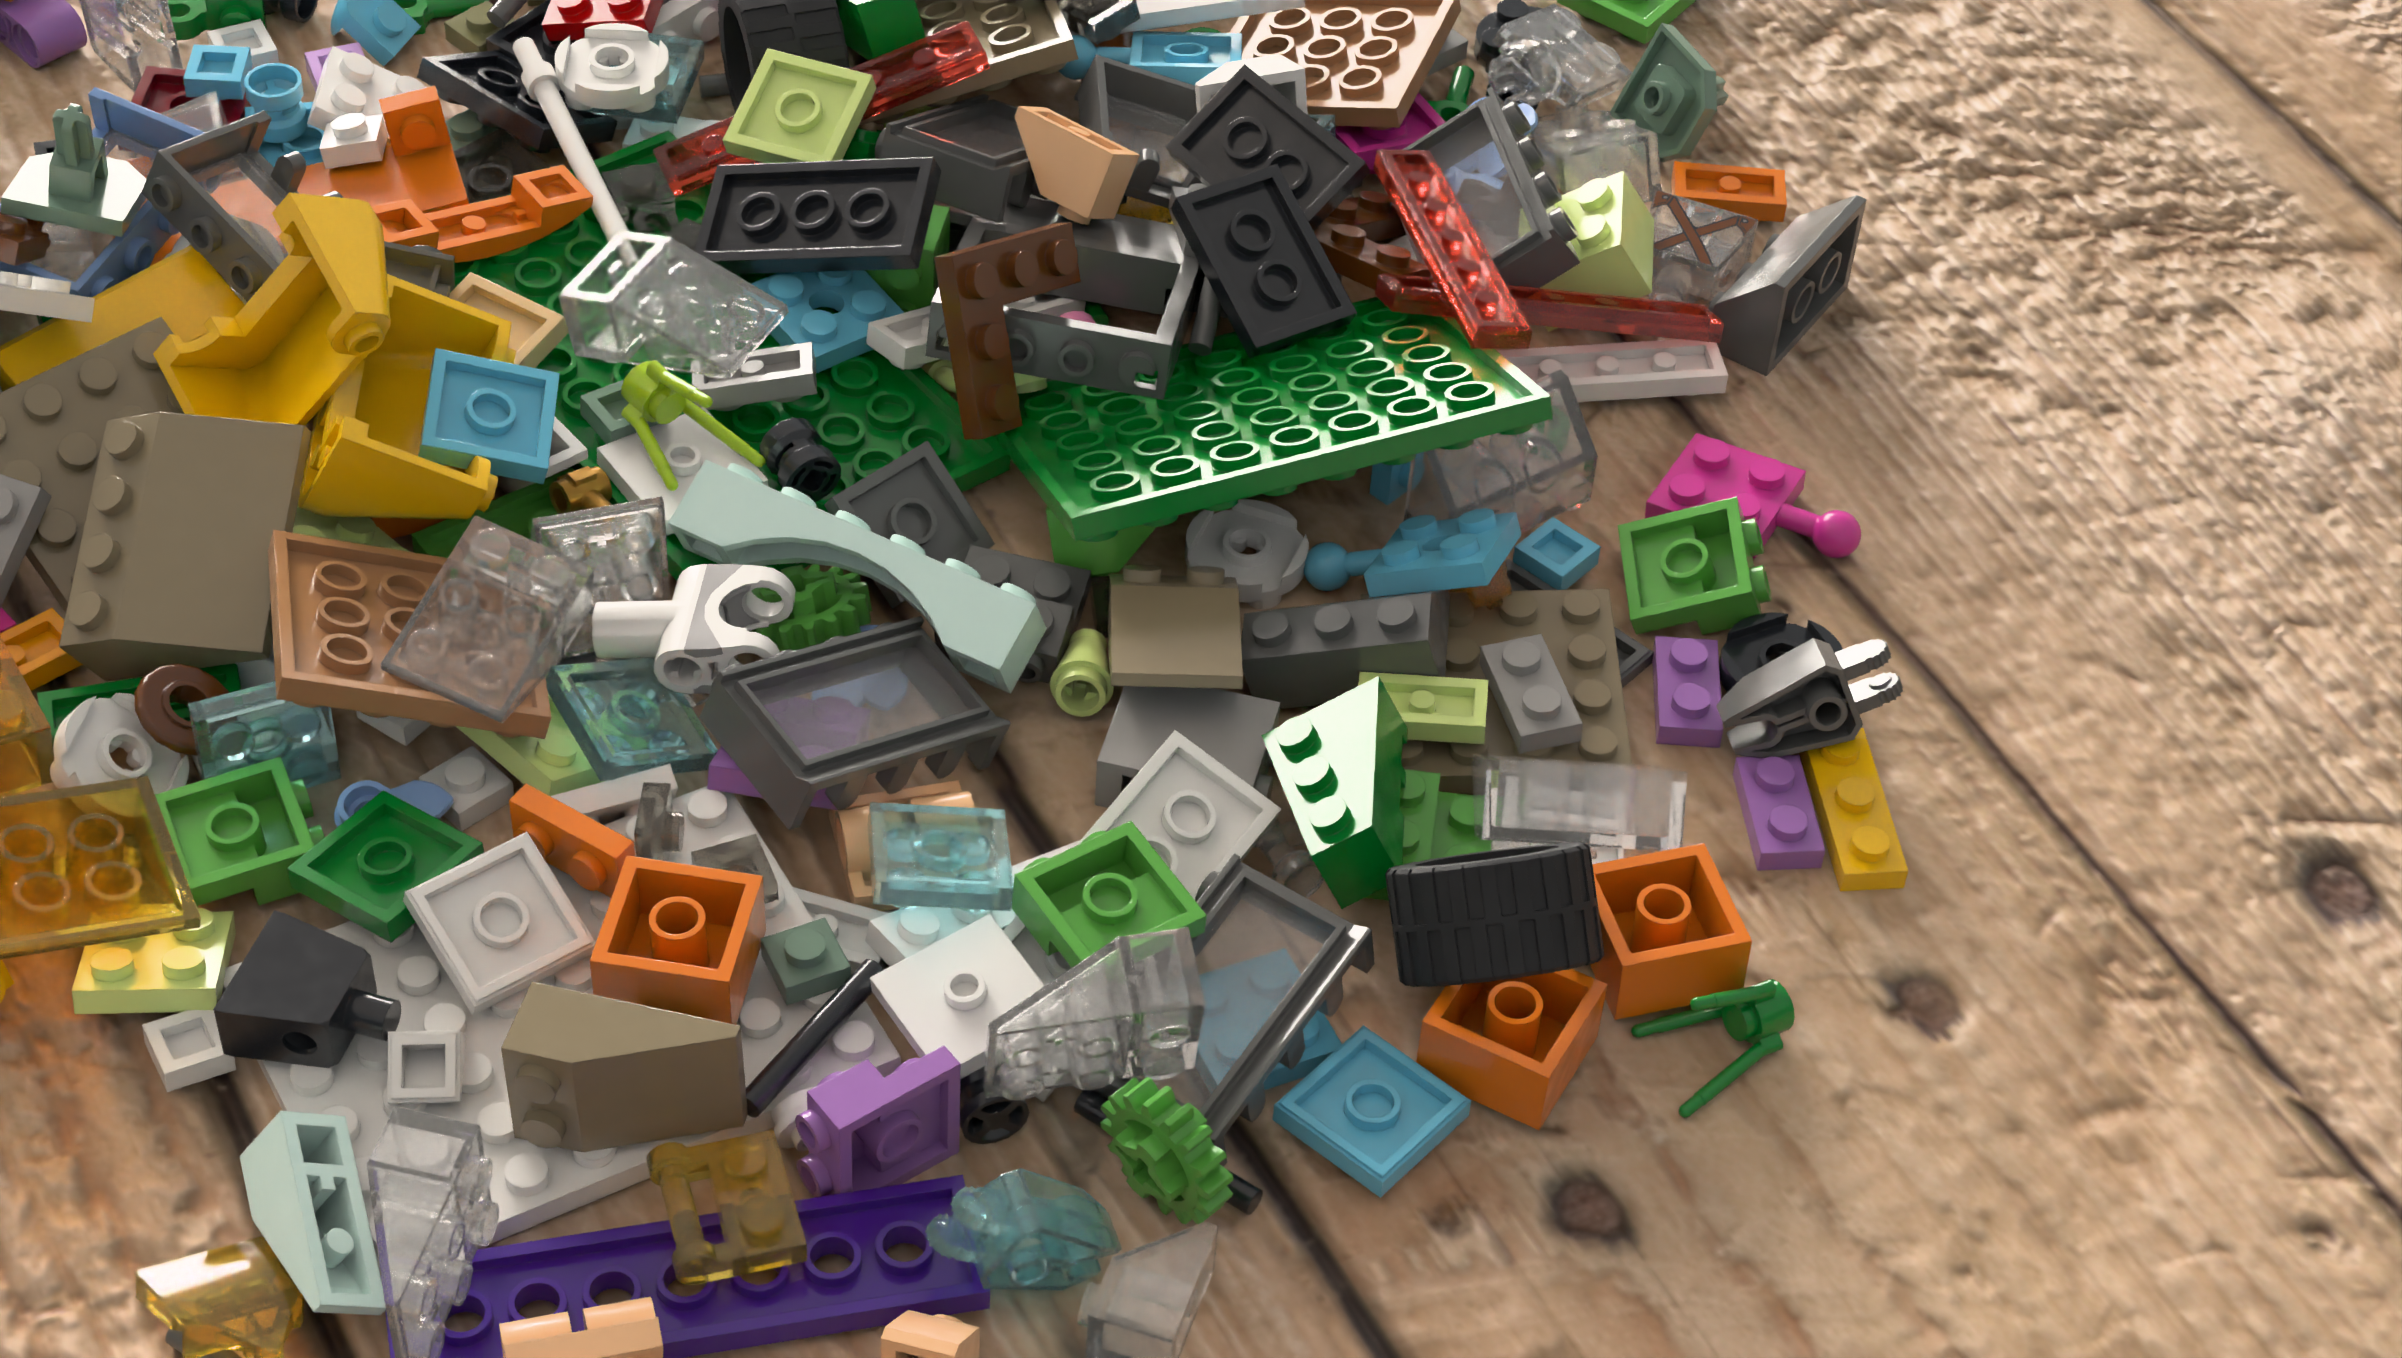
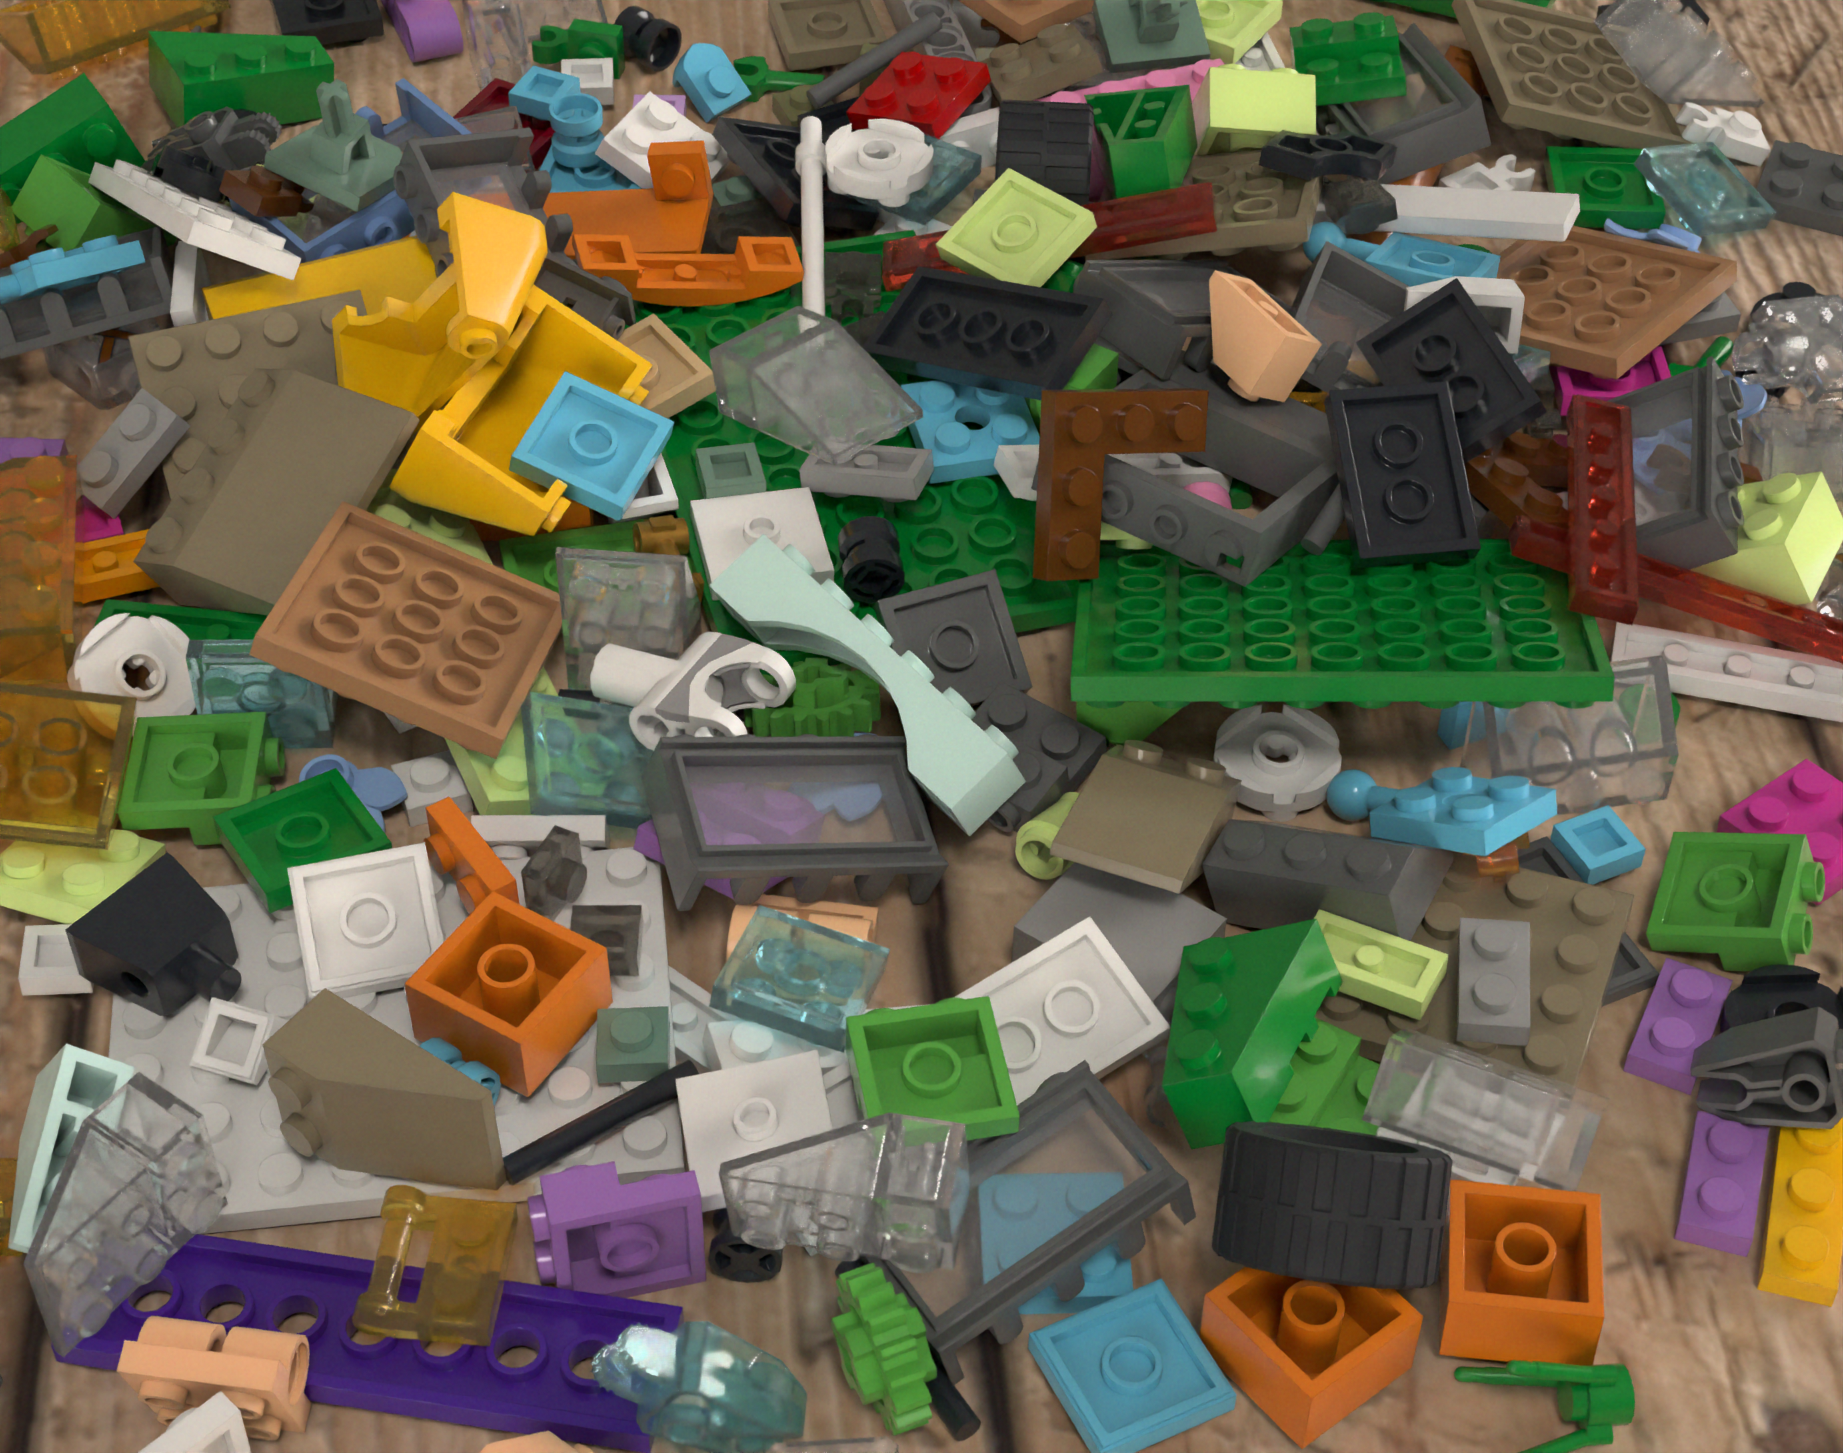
camera: 25 degrees right, 0 degrees up
reddish brown piece [134,663,237,756] -> none
white plate [320,113,388,169] -> none
clear slope [381,515,595,723] -> none
lime plant [621,360,765,491] -> none

